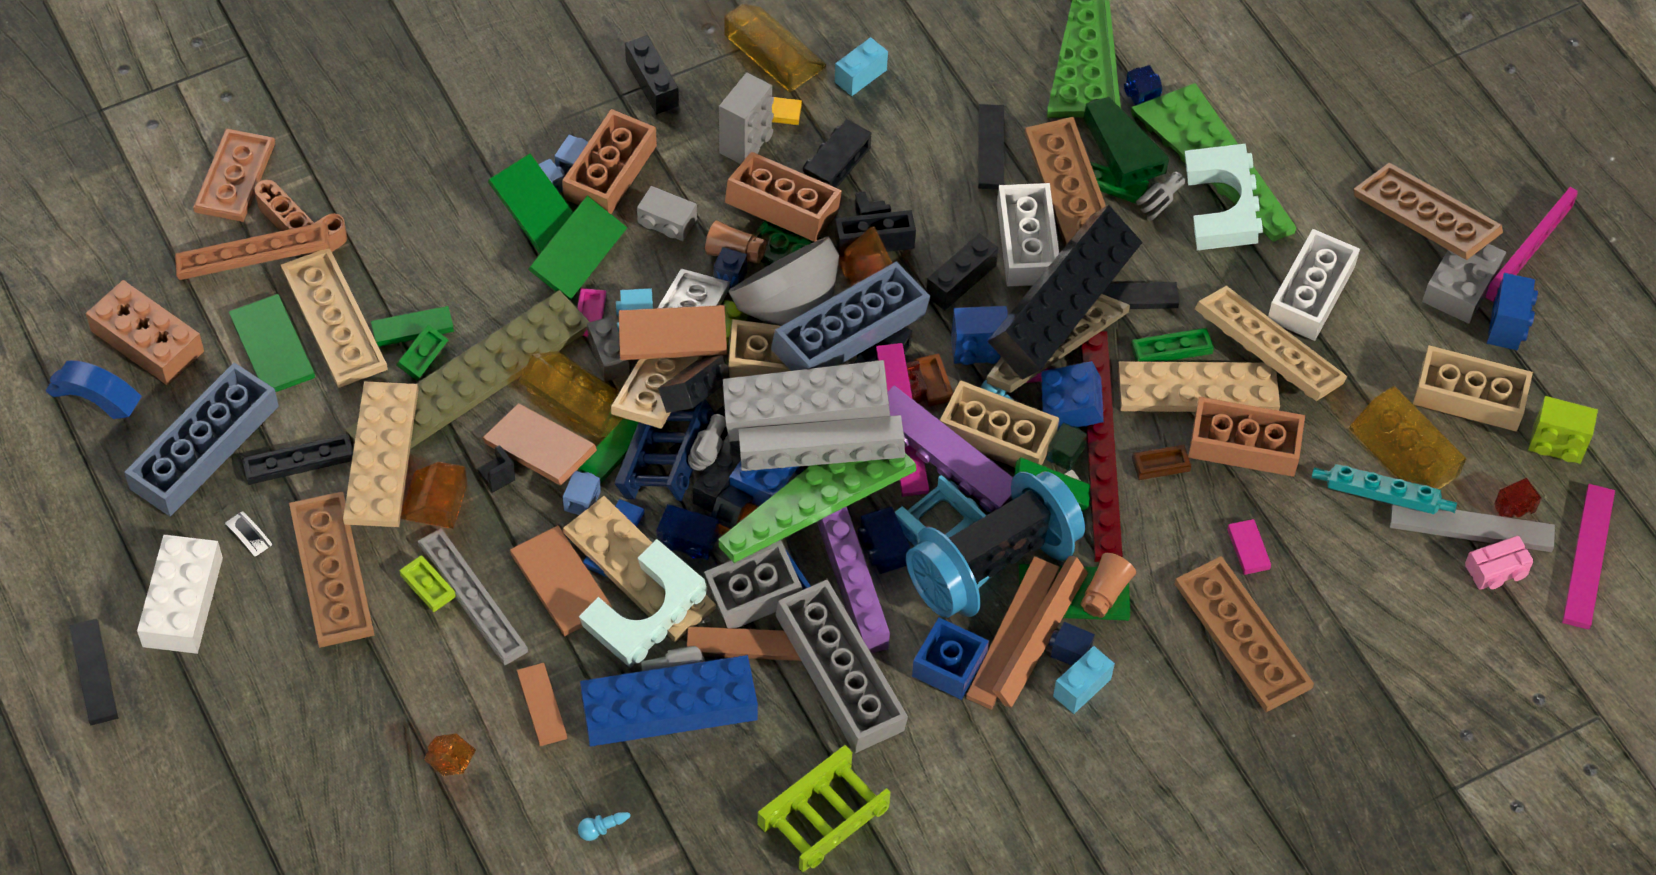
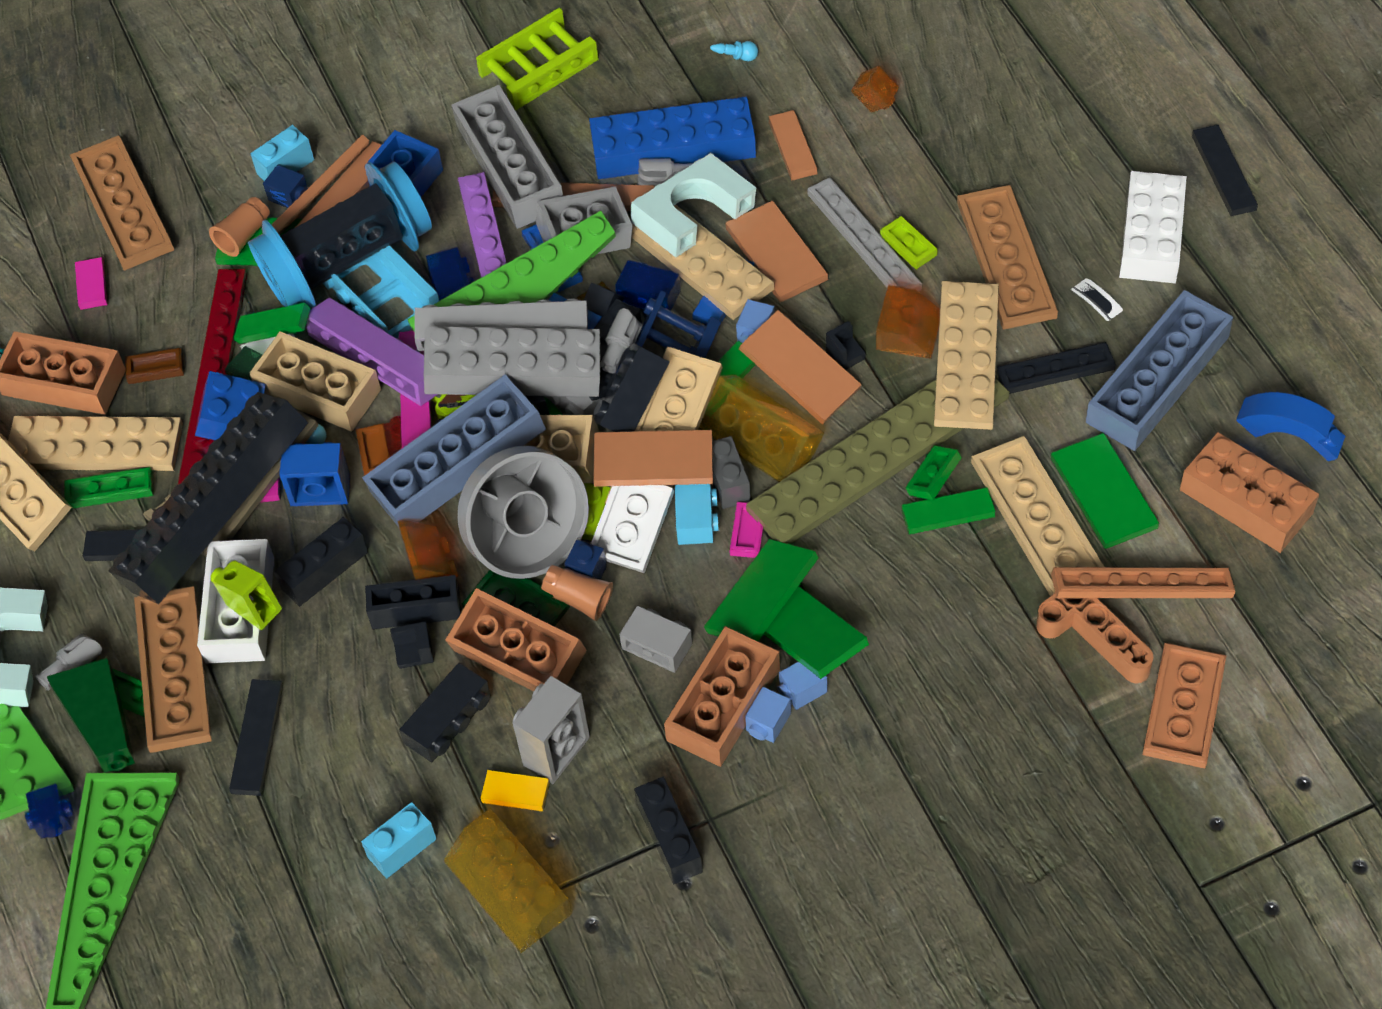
camera: 170 degrees left, 0 degrees up
none -> lime torso [211,561,282,630]

